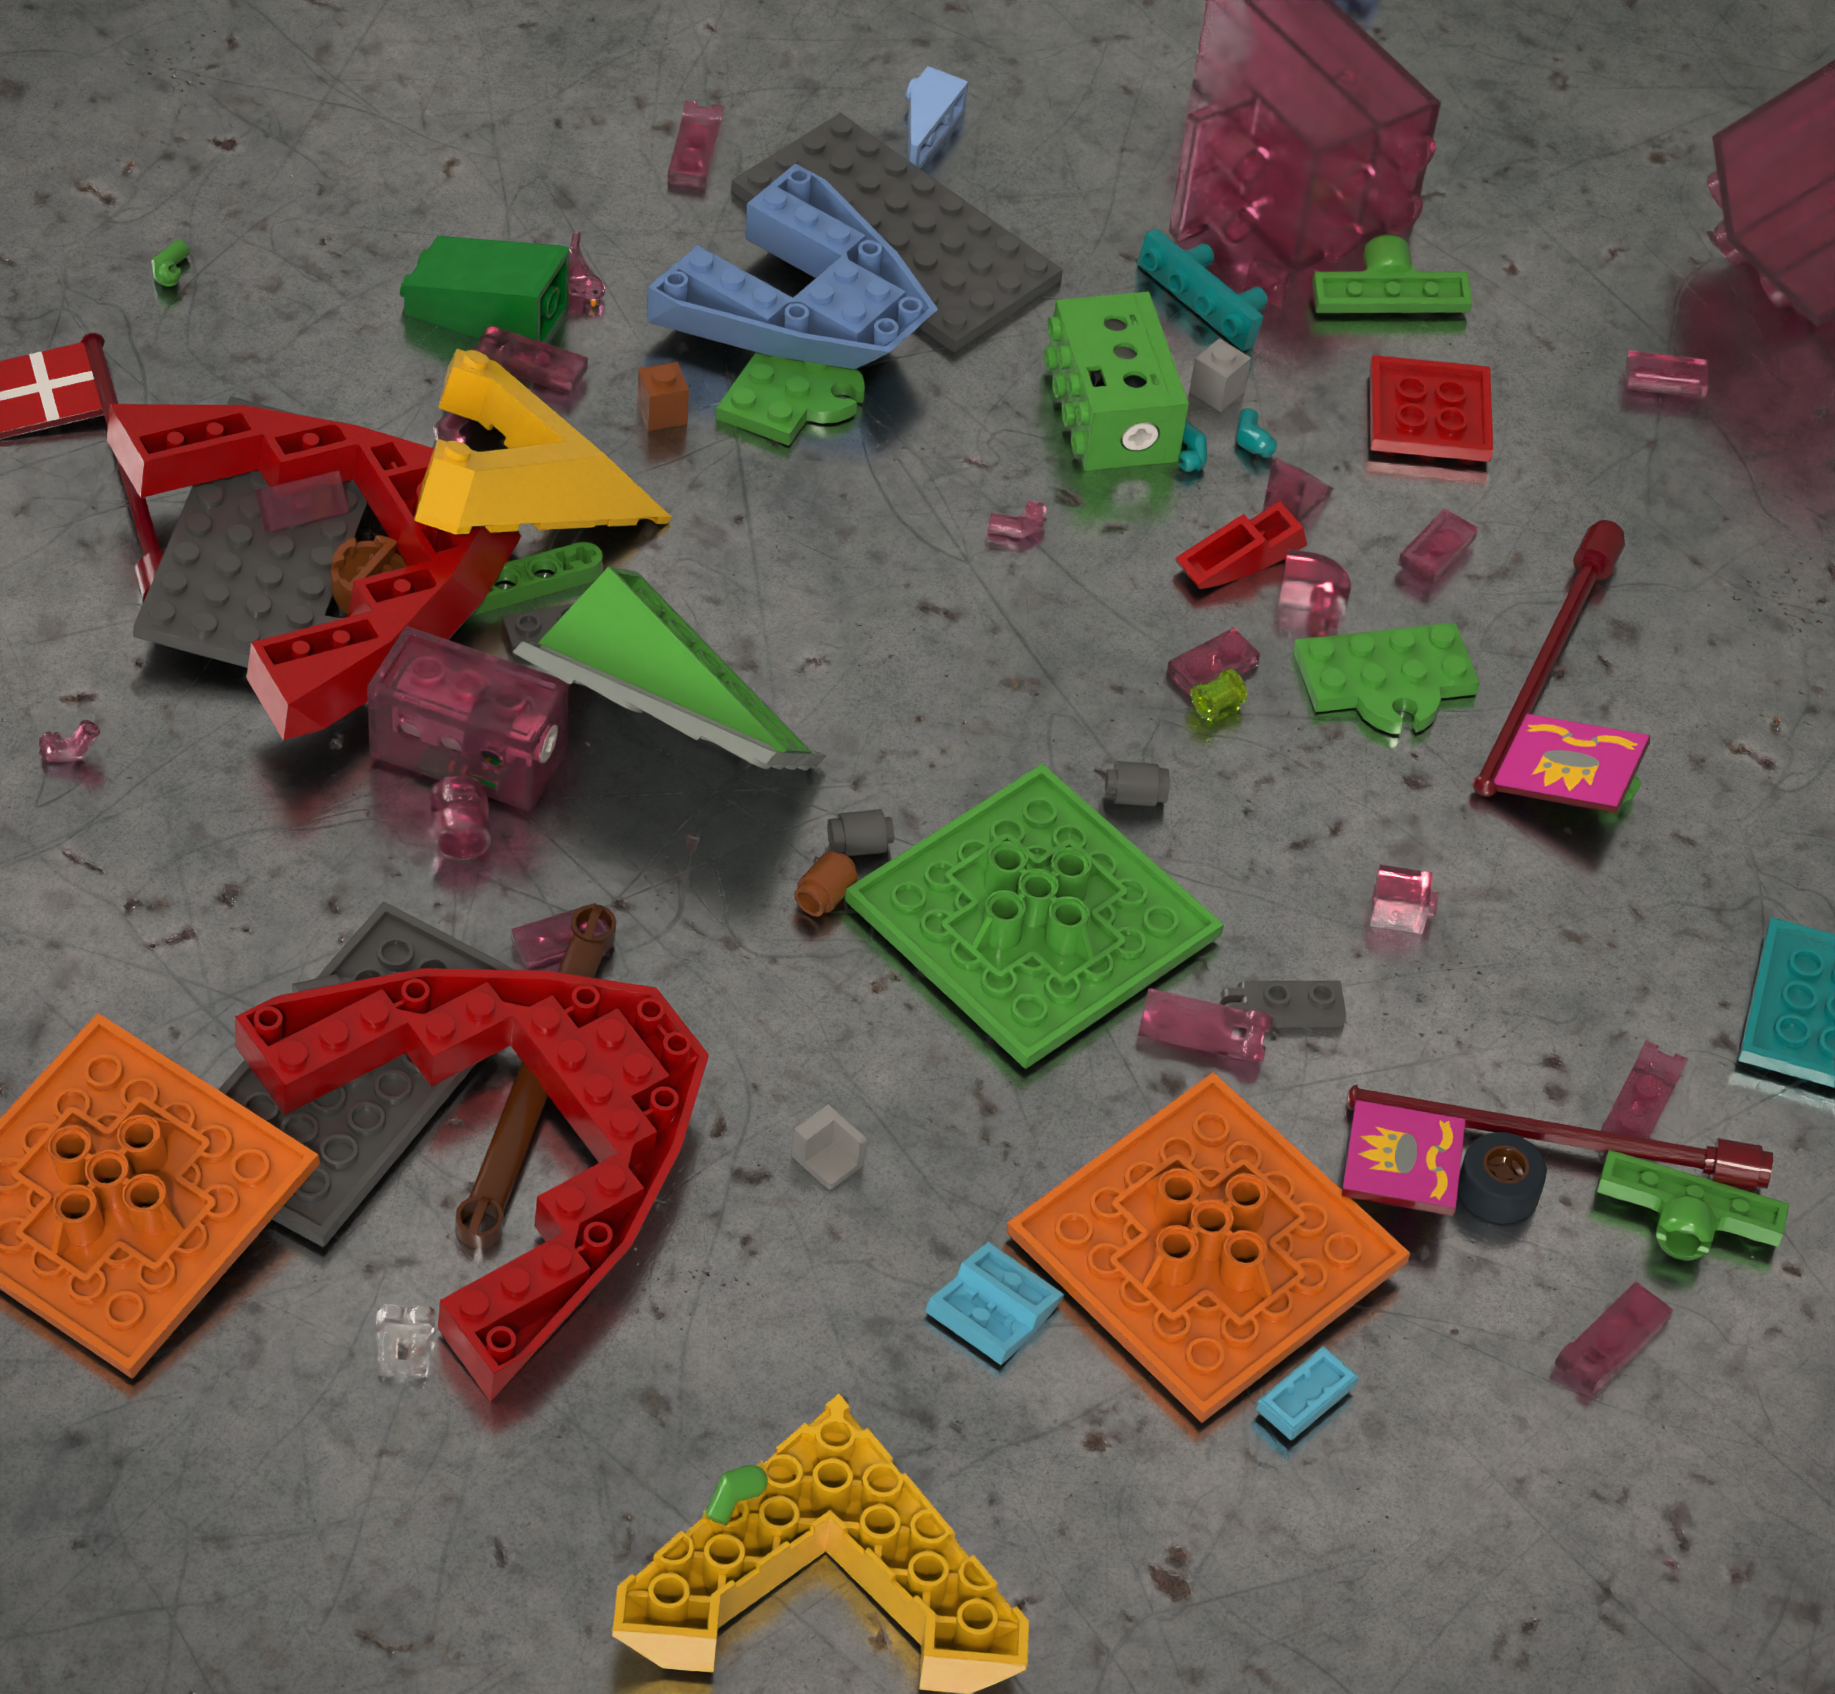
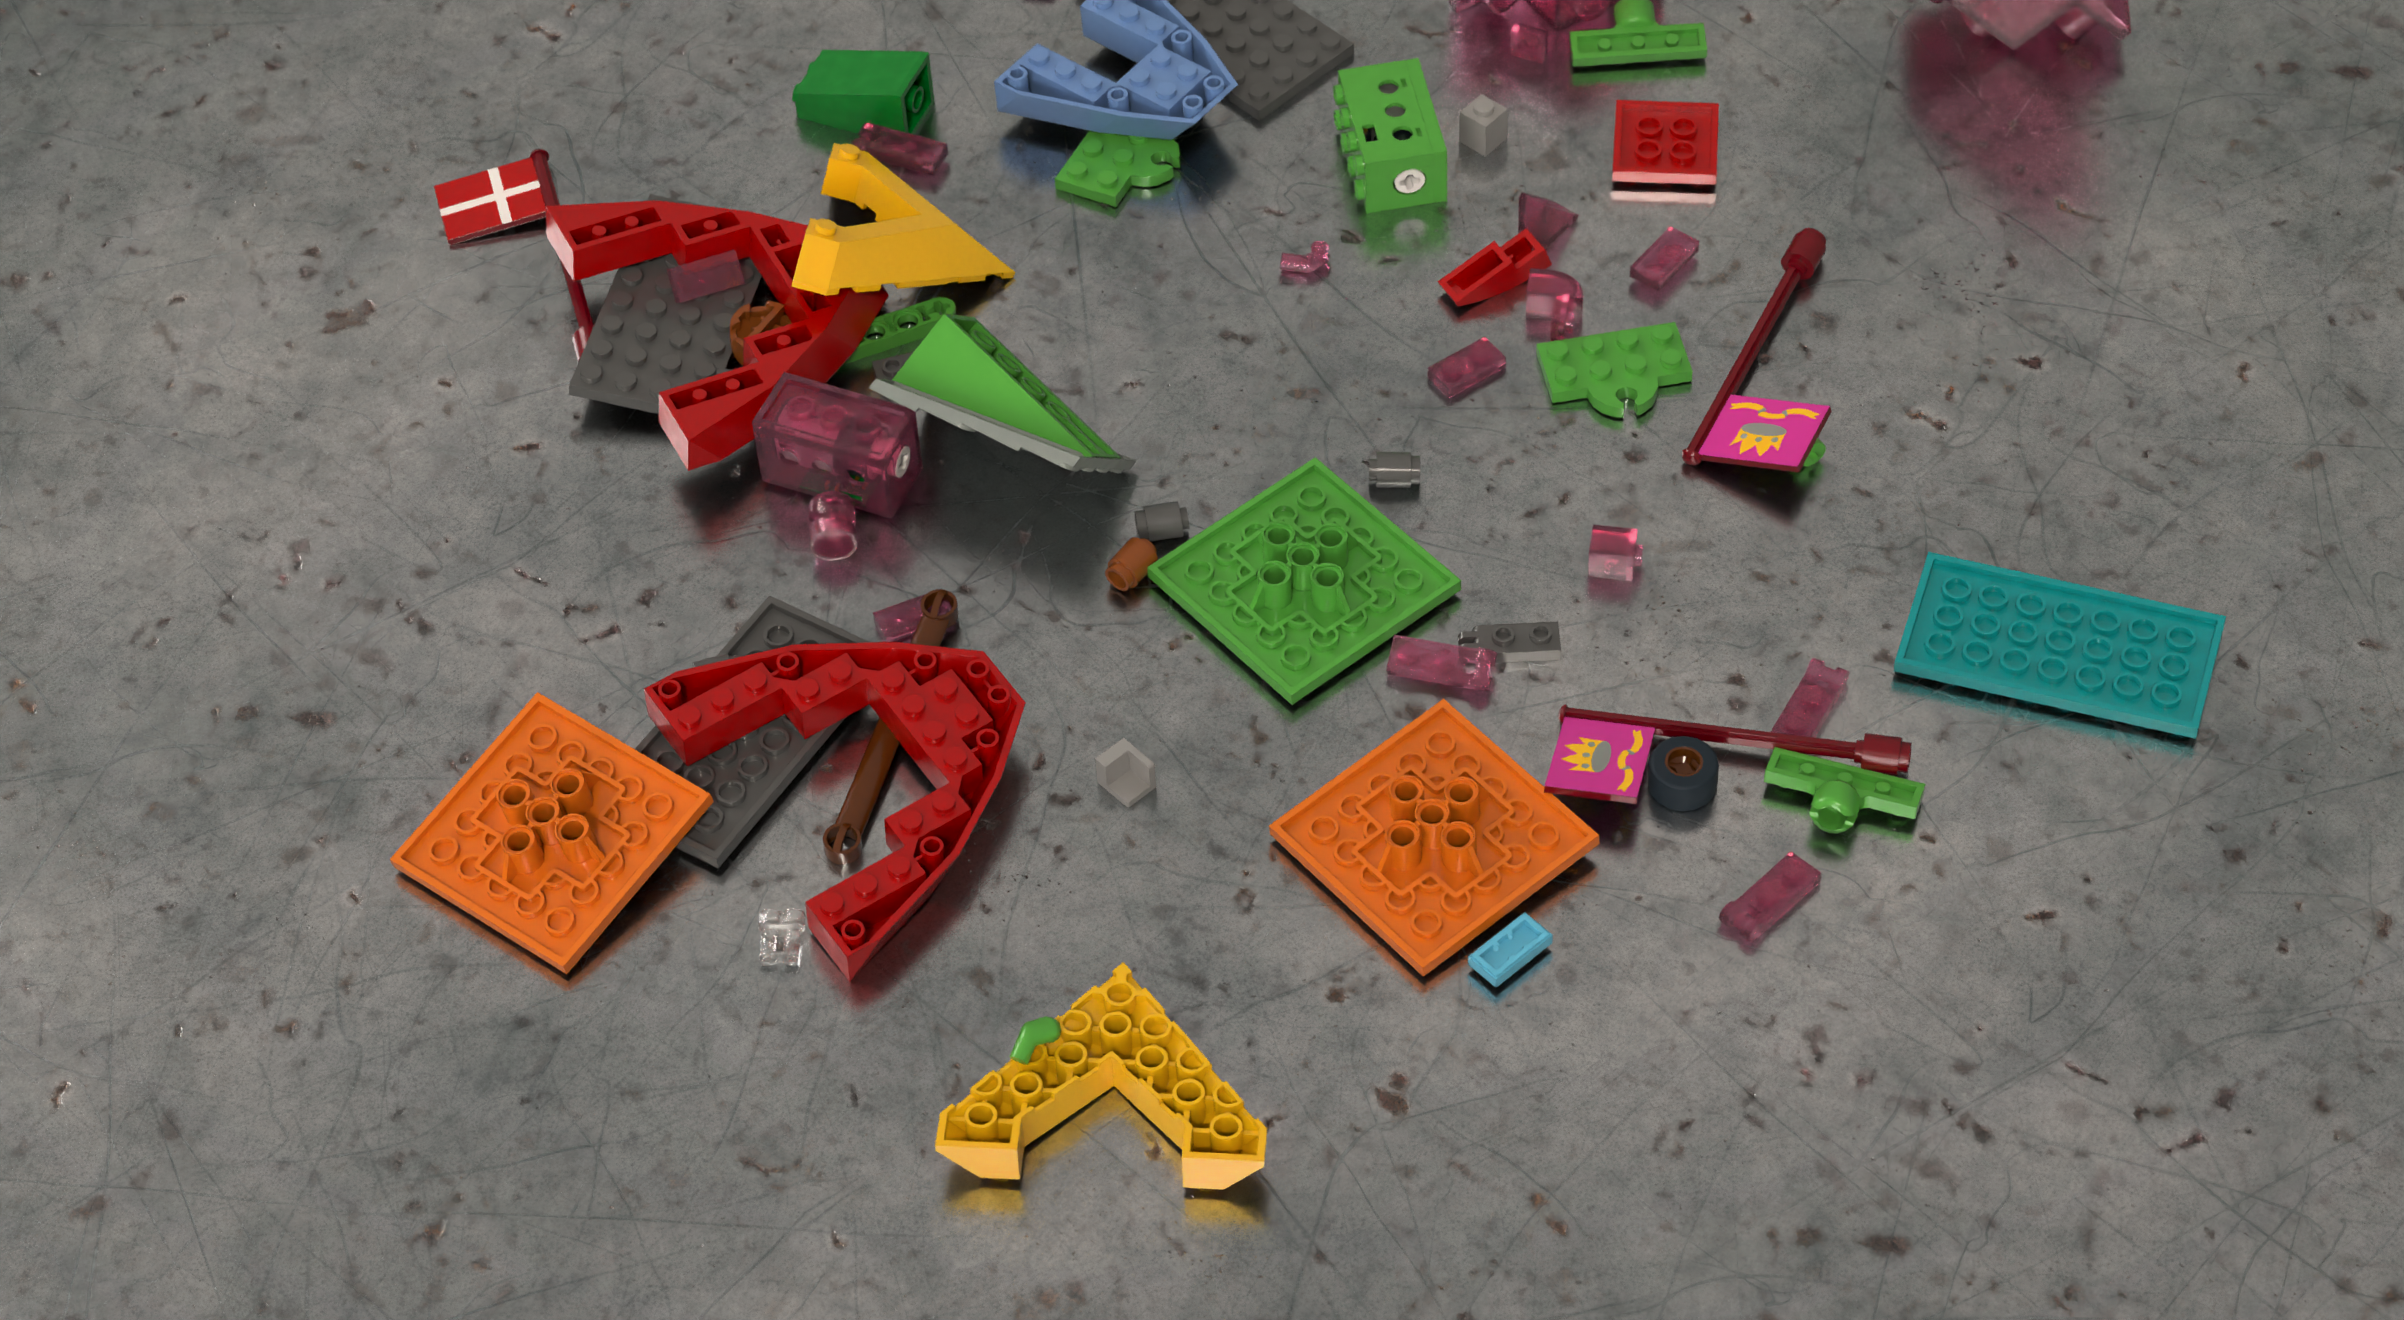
camera: 10 degrees right, 0 degrees up
clear pink arm [38,720,100,763] -> none
bright green arm [151,239,190,287] -> none
clear pink arm [433,412,470,444] -> none
clear pink animal [569,232,606,307] -> none
dark orange brick [637,362,689,432] -> none
medium azure slope [925,1242,1064,1365] -> none
teal plate [1137,228,1267,351] -> none
teal arm [1179,420,1207,472] -> none
clear neon green bush [1190,669,1247,721] -> none
teal arm [1236,408,1277,458] -> none
clear pink plate [1626,350,1708,398] -> none

